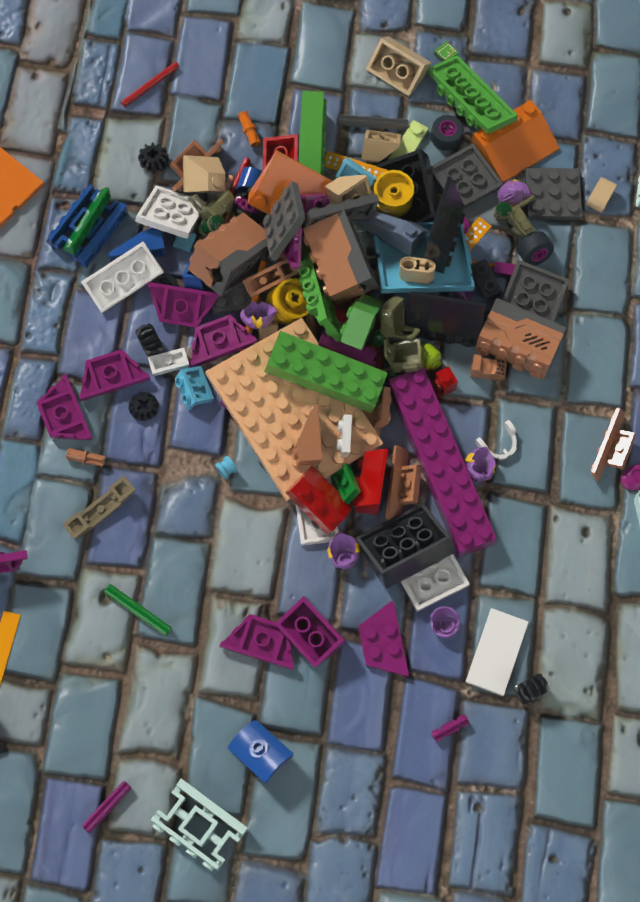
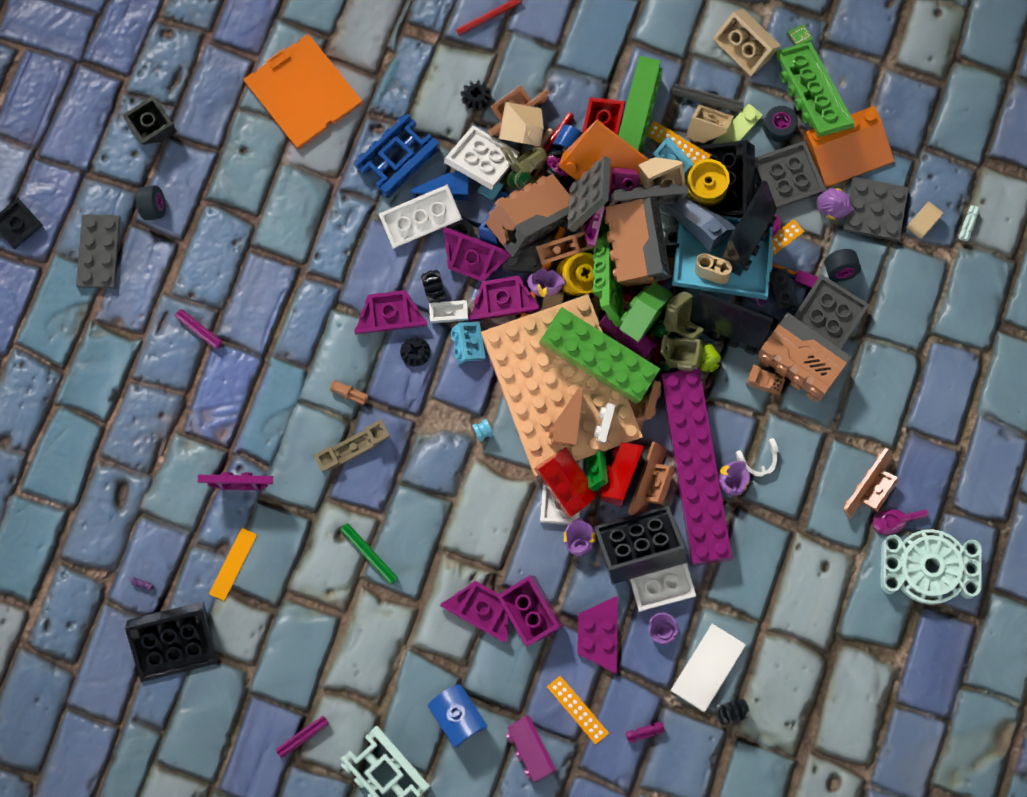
camera: 20 degrees right, 5 degrees up
magenta wing [36,374,92,440] -> none
green slope [63,187,111,255] -> none
orange pin [237,111,261,148] -> none
red brick [430,366,458,398] -> none
olive piece [493,195,535,239] -> none
none -> magenta slope [506,715,556,783]
none -> light orange sticker [547,676,609,745]

